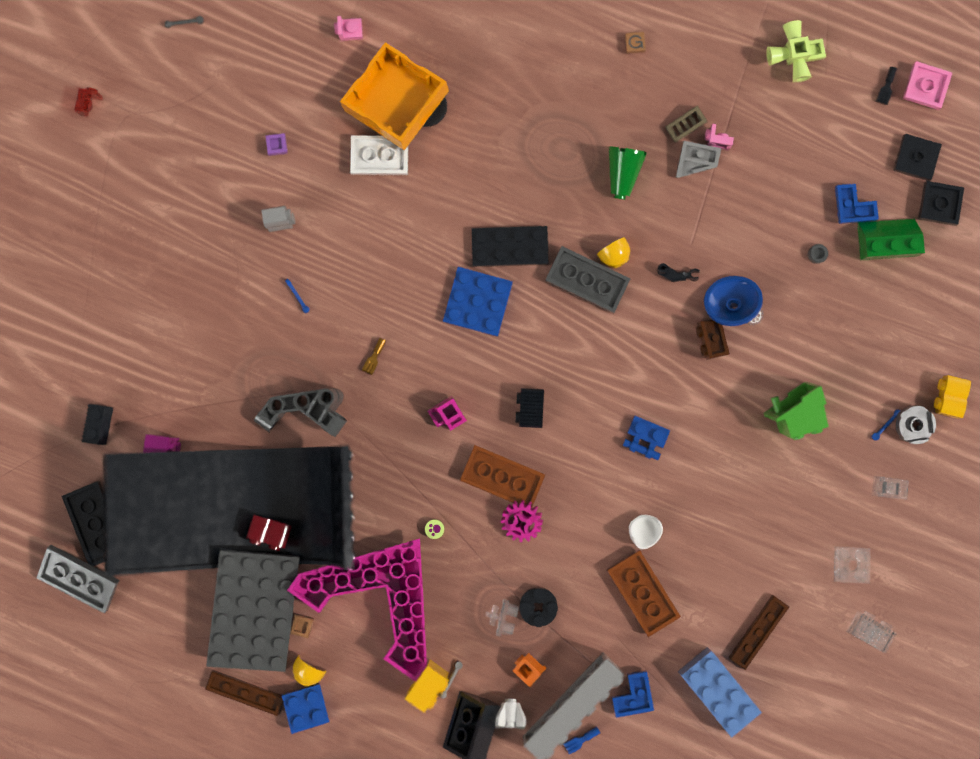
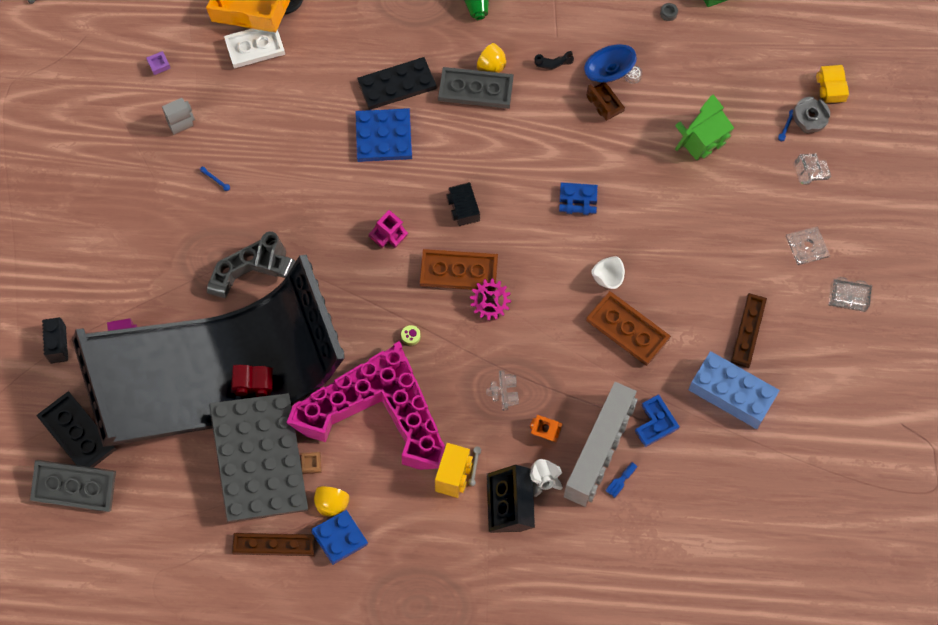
camera: 20 degrees left, 20 degrees down
pearl gold piece [362,338,386,375] -> none
black plate [519,587,558,627] -> none

